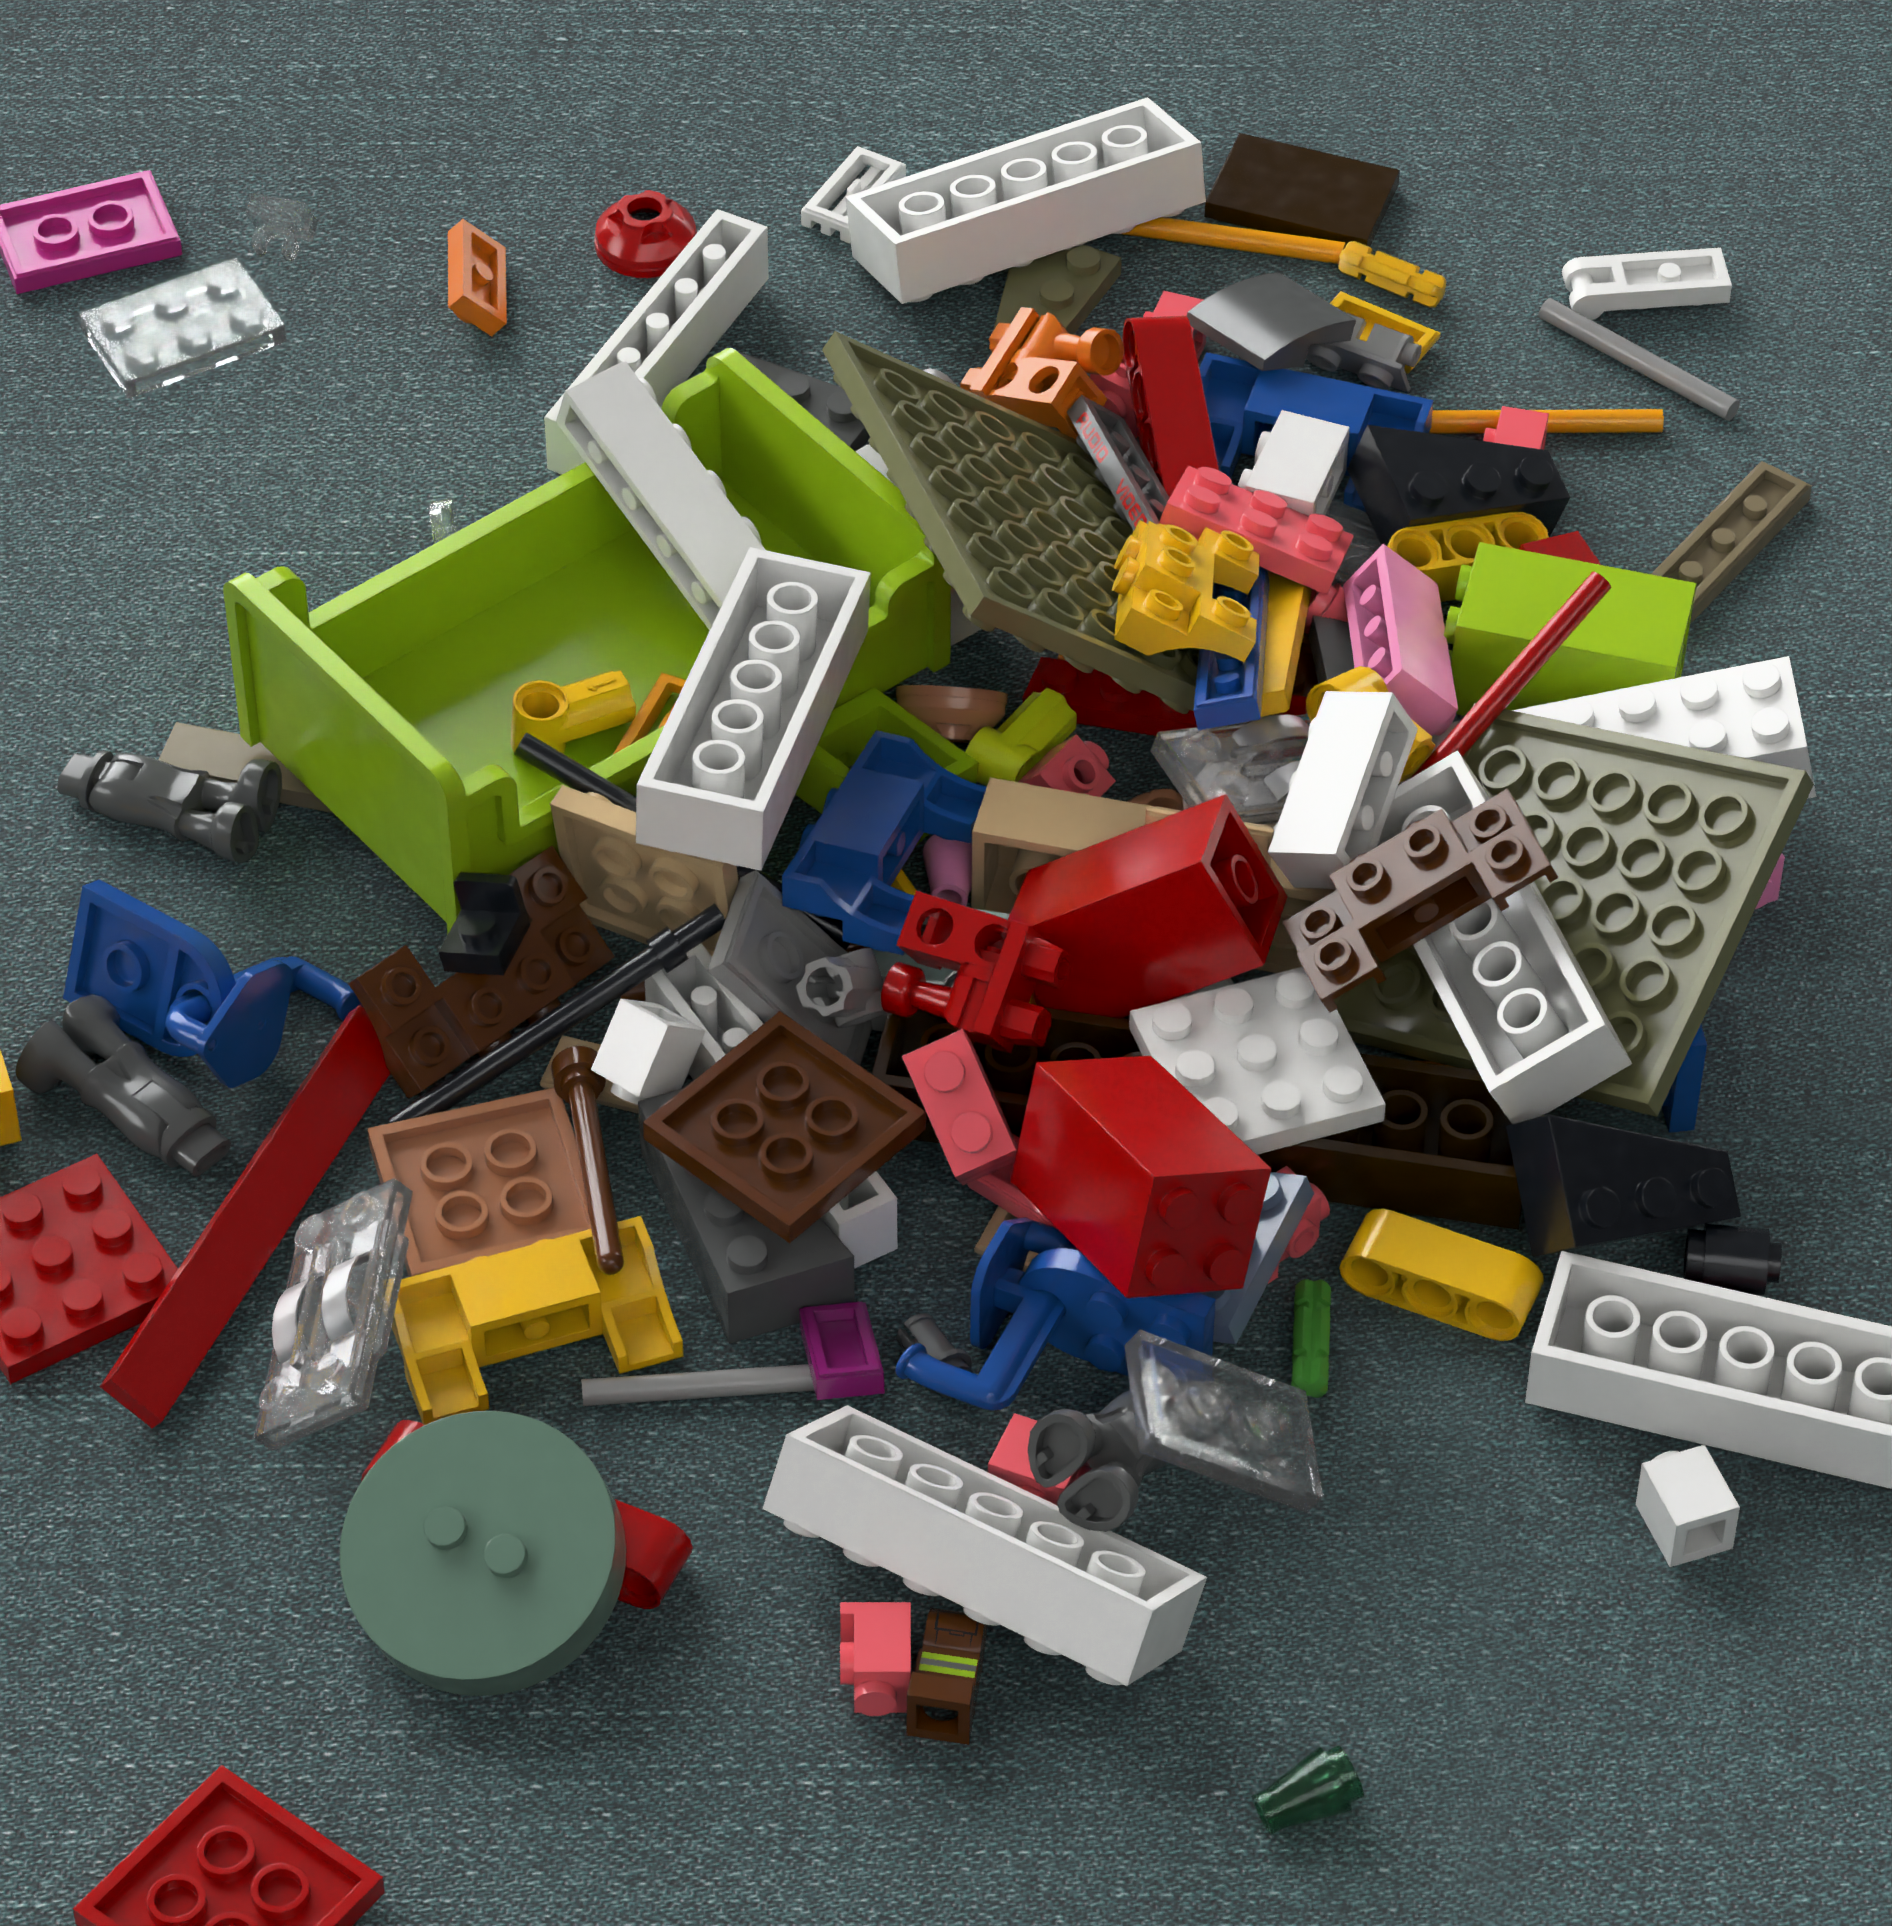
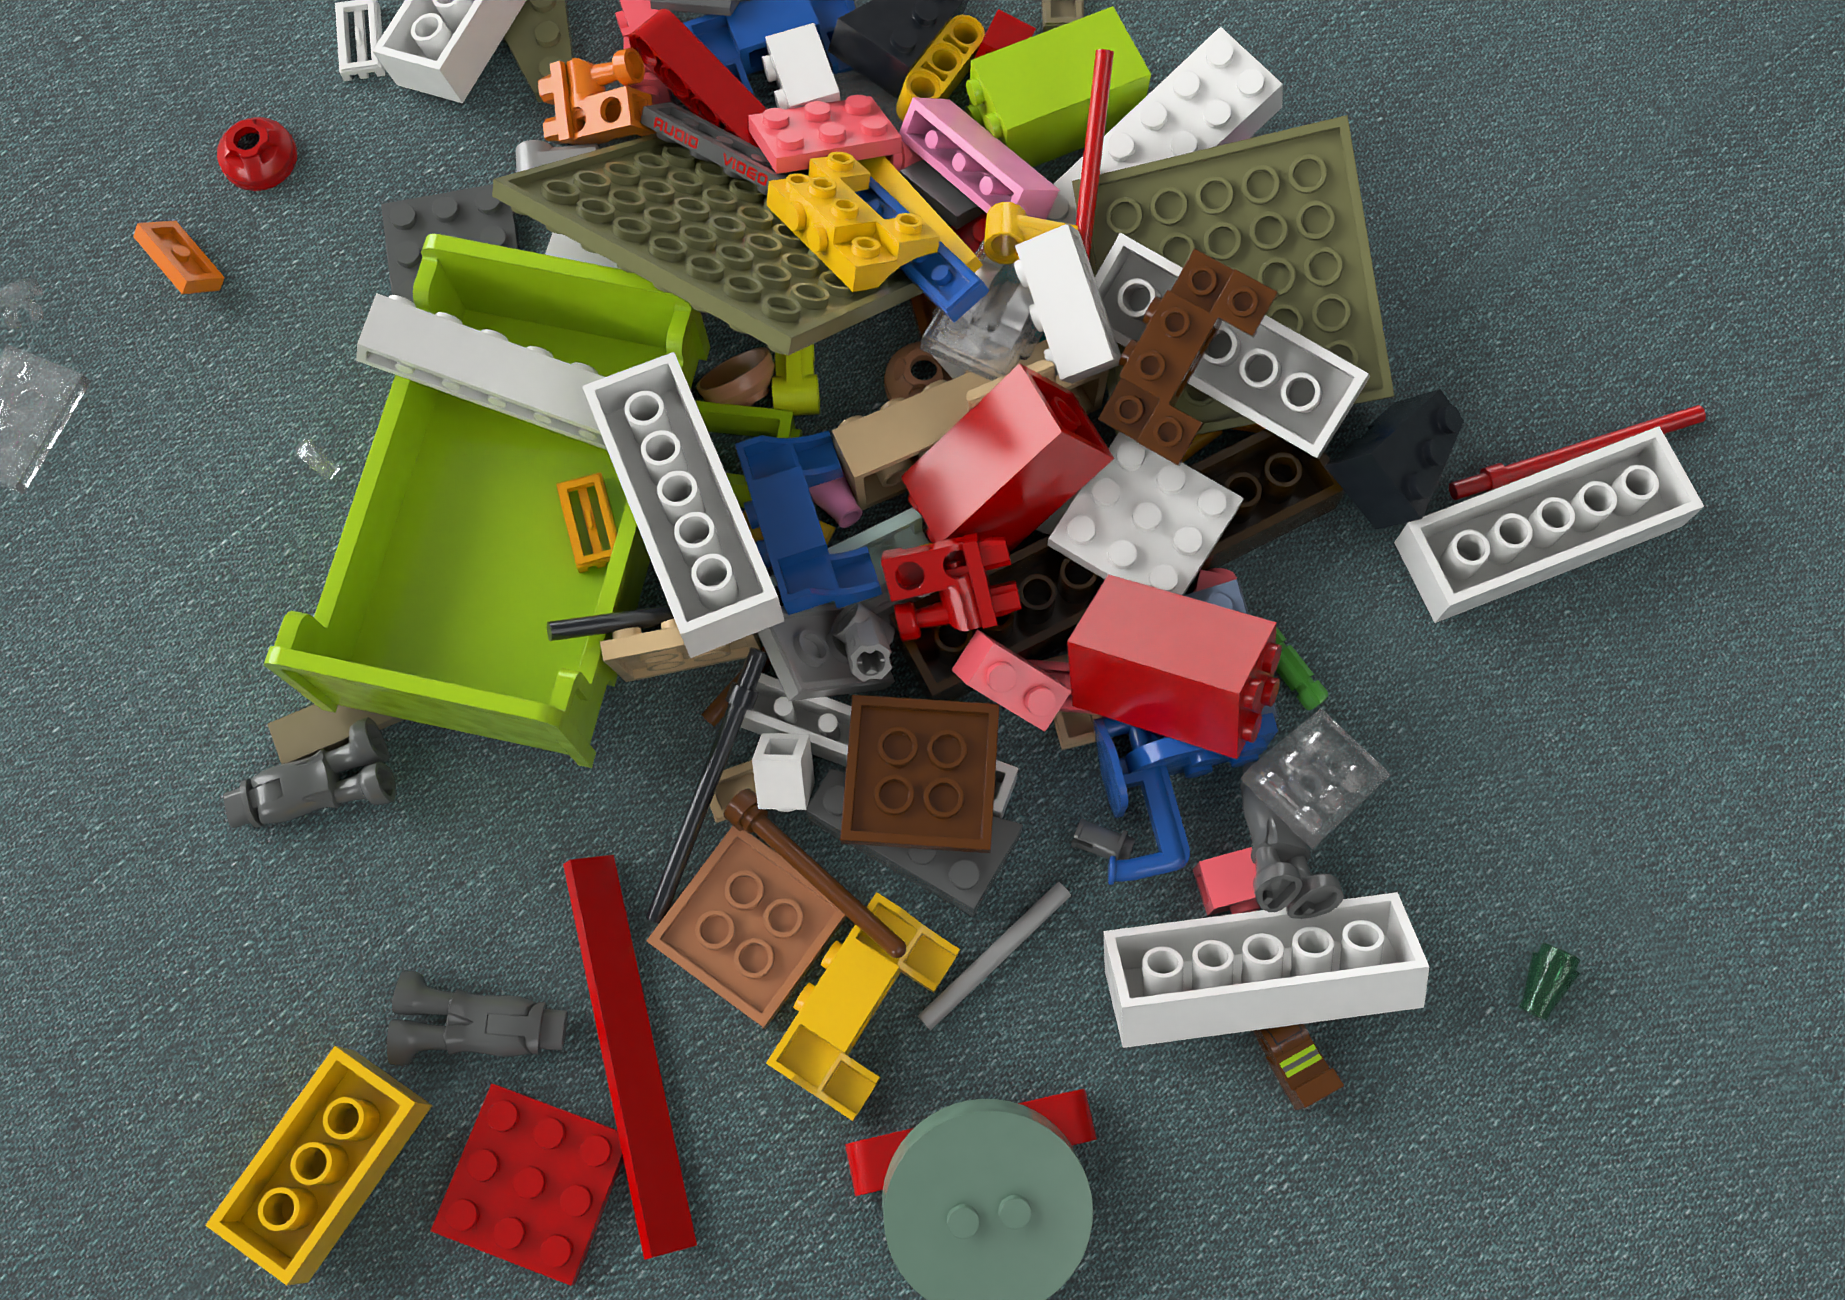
camera: 35 degrees left, 25 degrees up
blue plate [63,879,363,1088] -> none
clear piece [253,1178,413,1451] -> none
reddish brown bracket [348,846,615,1099] -> none
black bracket [439,872,531,975] -> none
yellow piece [510,670,636,759] -> none
white brick [544,209,769,474] -> none
magenta tile [799,1302,885,1400] -> none
coral brick [840,1602,911,1716] -> none
coral brick [1018,734,1116,797] -> none
yellow beam [1339,1209,1544,1341] -> none
white brick [1636,1445,1740,1567] -> none
black brick [1683,1224,1782,1295] -> none

